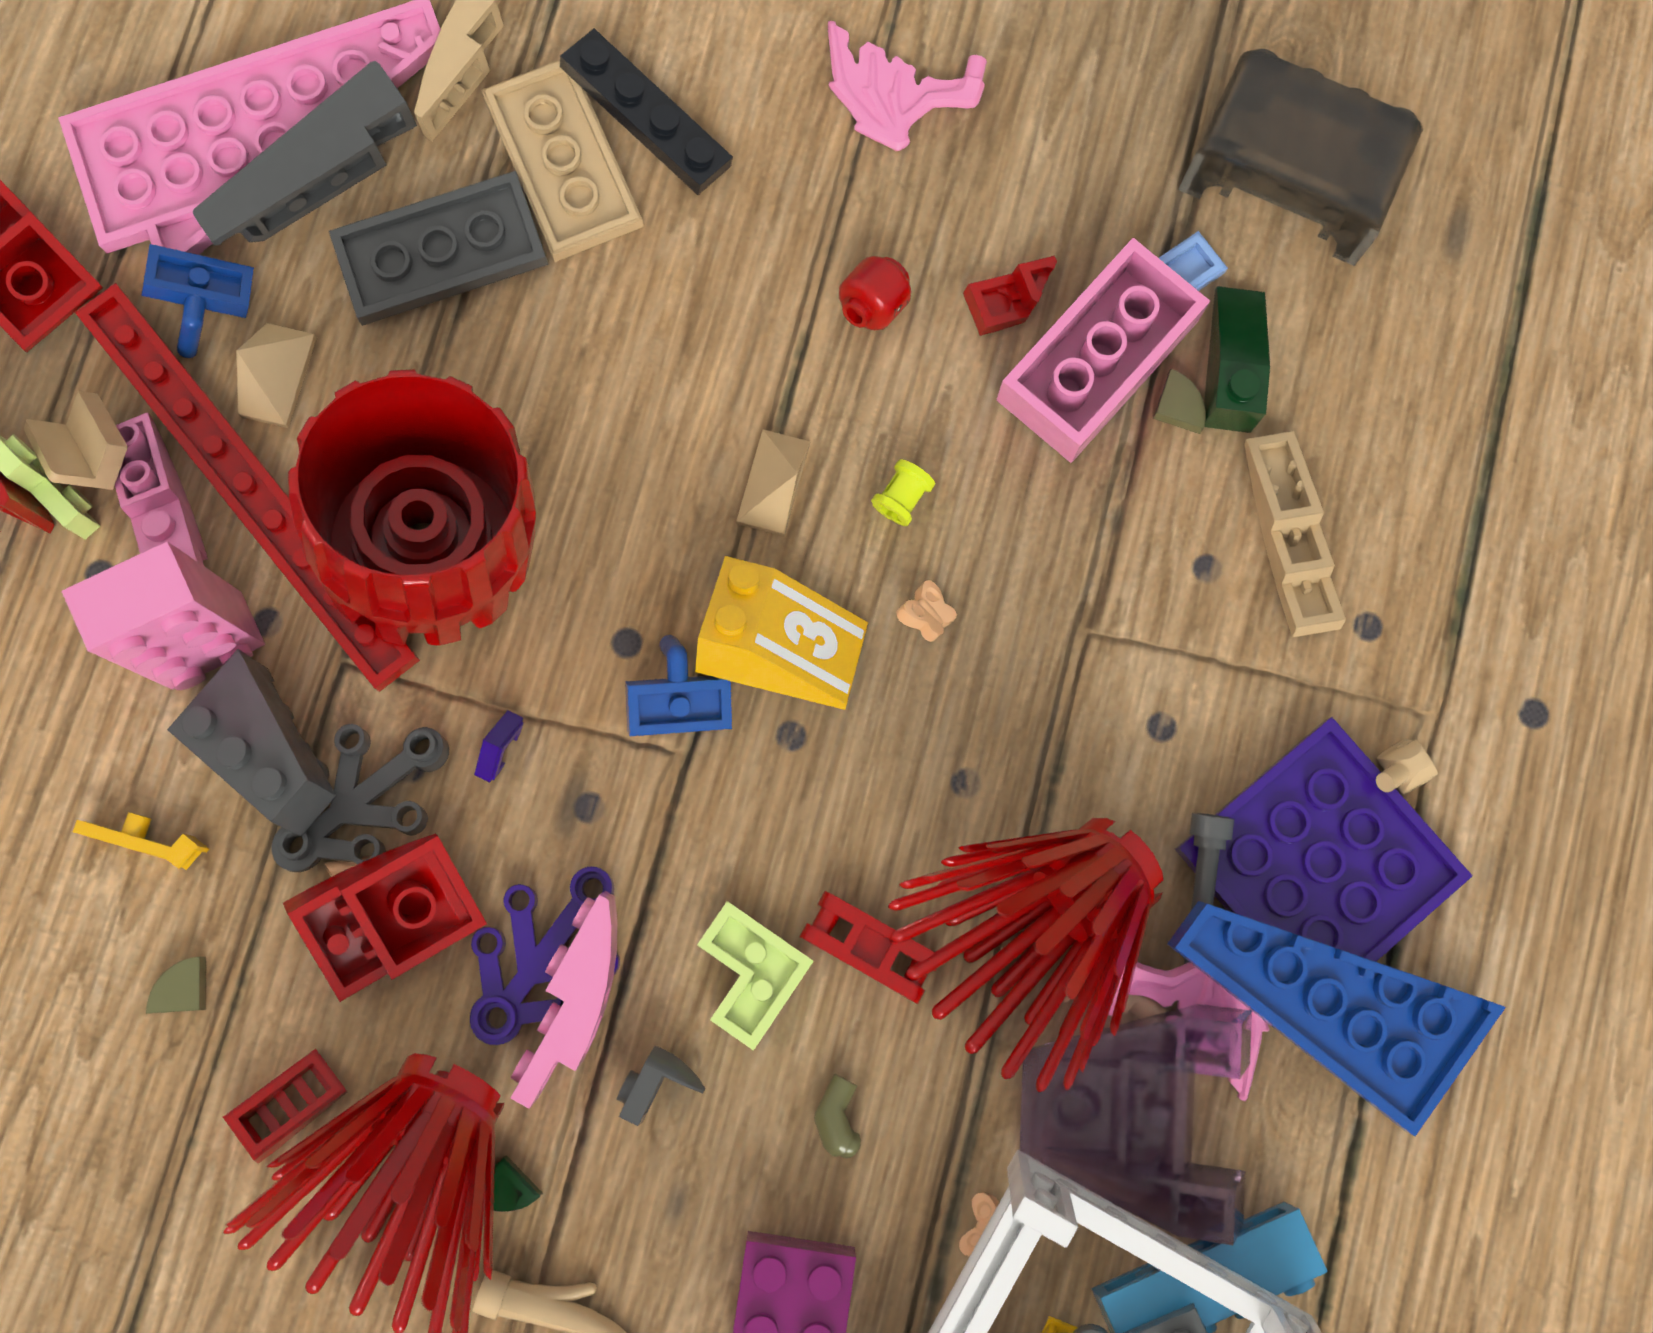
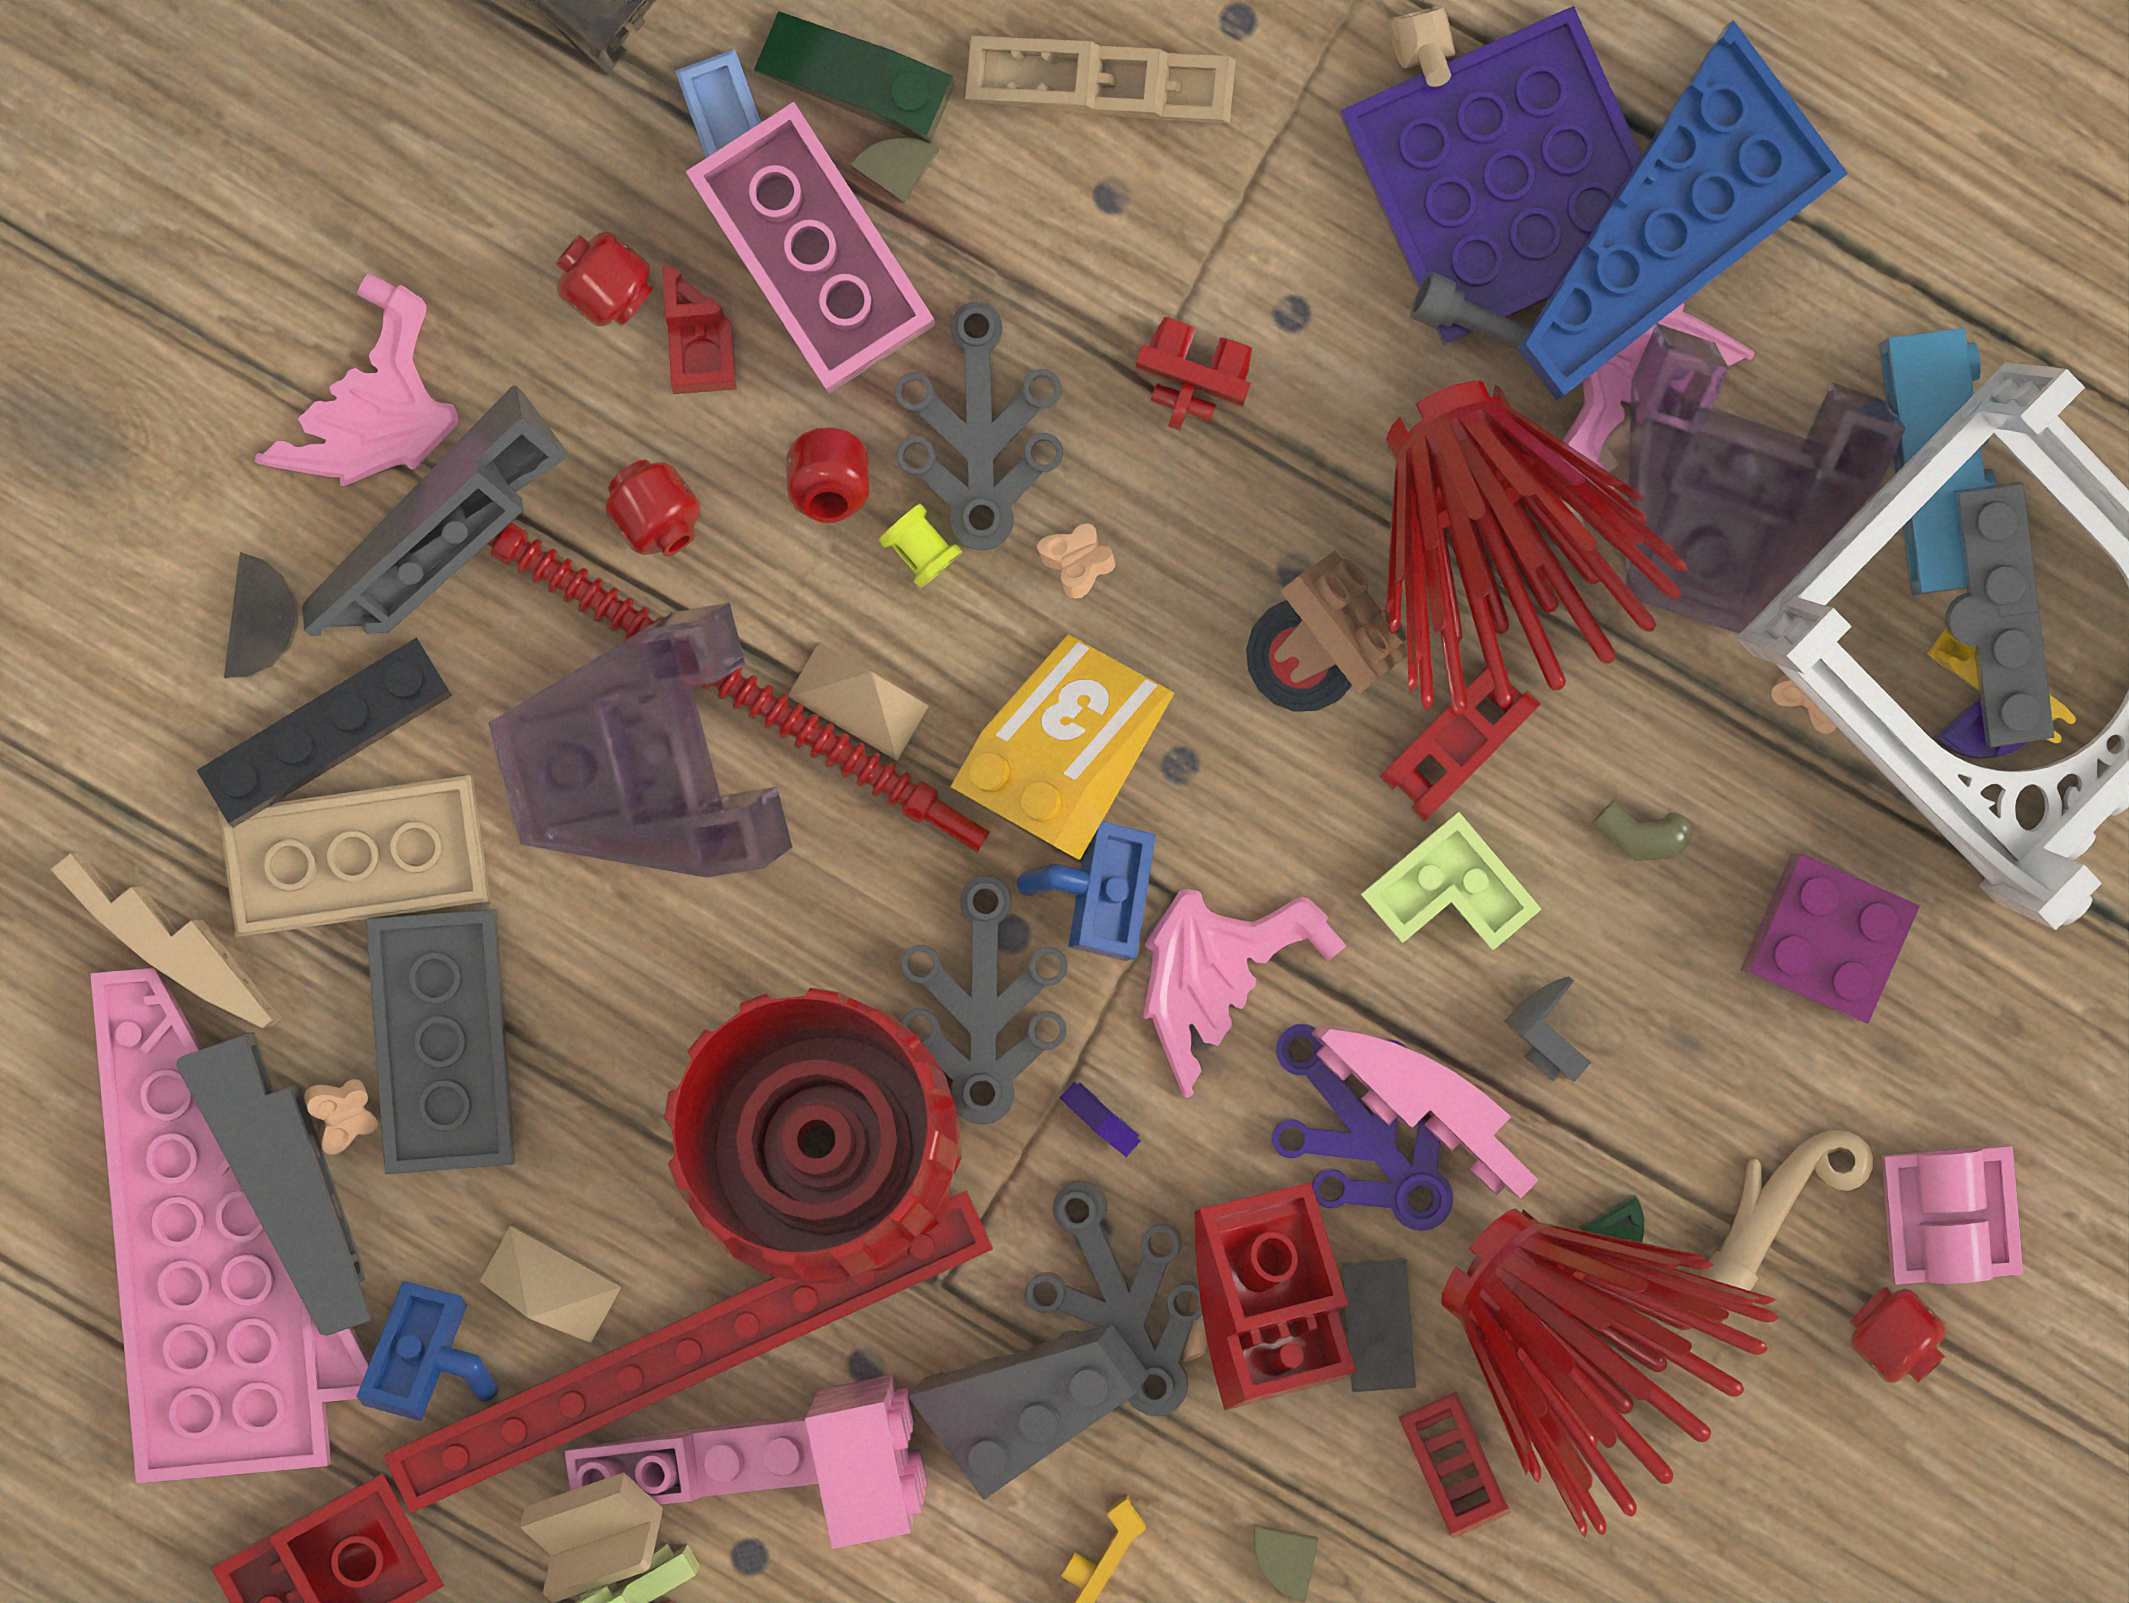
camera: 75 degrees left, 10 degrees up
none -> clear smoke plate [224,552,298,679]
none -> dark grey wedge [302,385,567,636]
none -> light nougat piece [304,1079,378,1155]
none -> red hose [487,522,990,853]
none -> wedge [488,602,793,878]
none -> red head [555,232,653,327]
none -> red head [786,427,870,523]
none -> dark grey plant [895,302,1063,551]
none -> dark grey plant [901,875,1068,1125]
none -> red hips [1135,317,1252,431]
none -> bright pink animal [1143,889,1347,1098]
none -> medium nougat plate [1246,551,1407,712]
none -> clear smoke plate [1341,1258,1416,1392]

